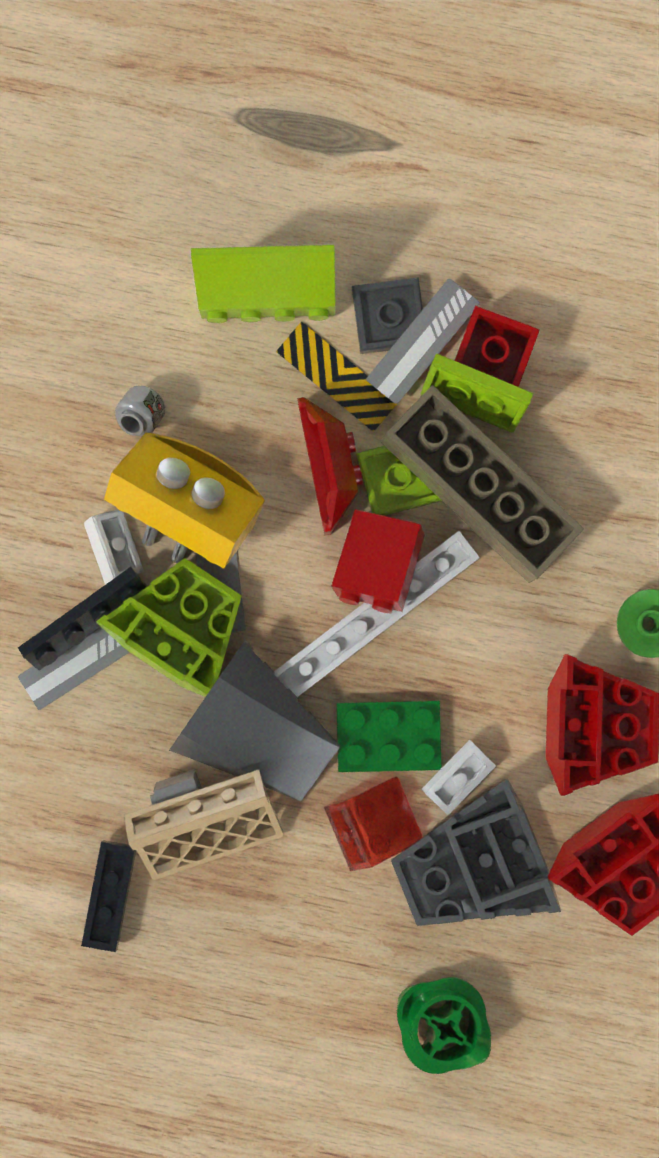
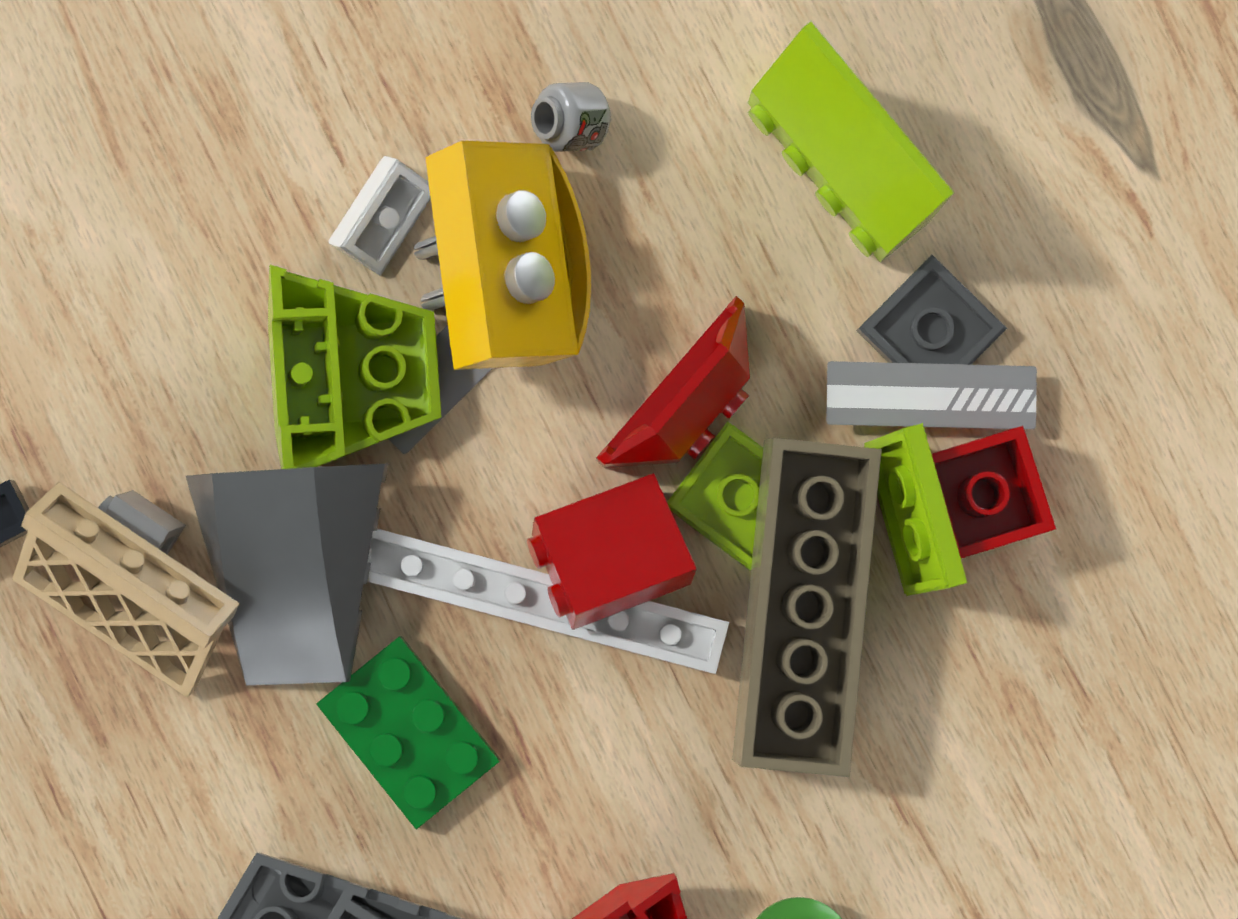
camera: 45 degrees right, 0 degrees up
black plate [18,567,147,670] -> none
light grey sticker [18,627,129,710] -> none
sticker [276,321,397,432] -> none
clear red bracket [324,777,423,871] -> none
white plate [422,740,496,815] -> none

